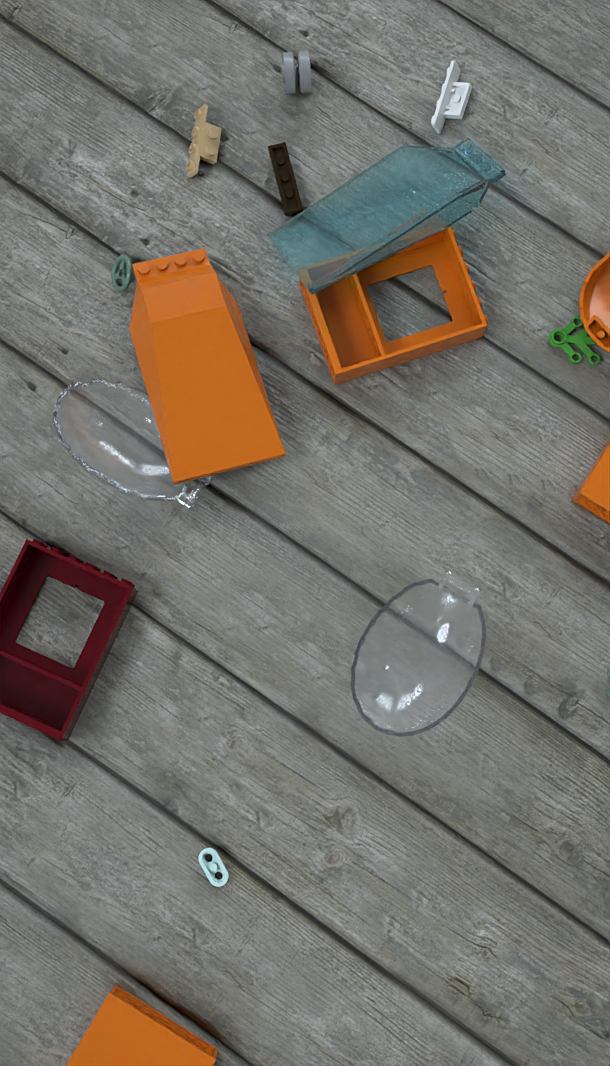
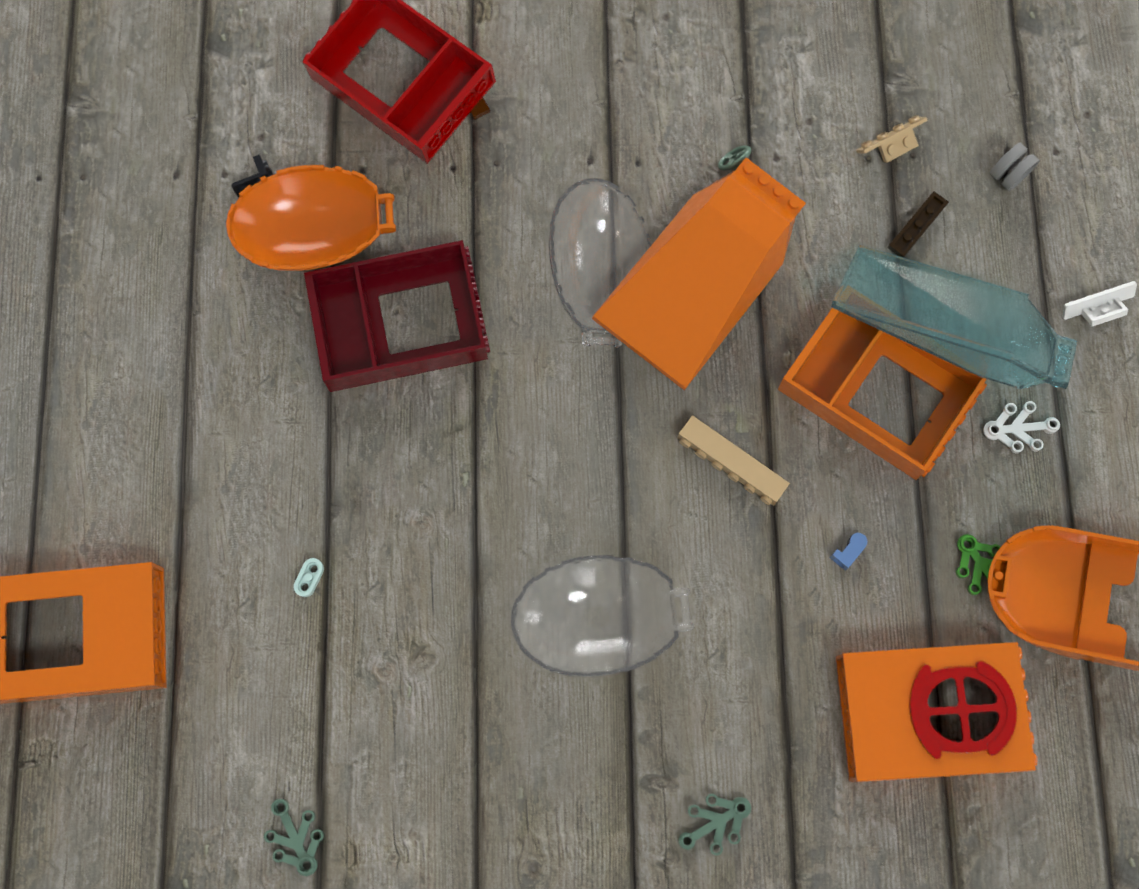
camera: 60 degrees right, 5 degrees down
none -> sand green plant [264,799,324,876]
none -> tan brick [677,415,790,506]
none -> medium blue leg [830,533,867,571]
none -> white plant [983,401,1060,454]

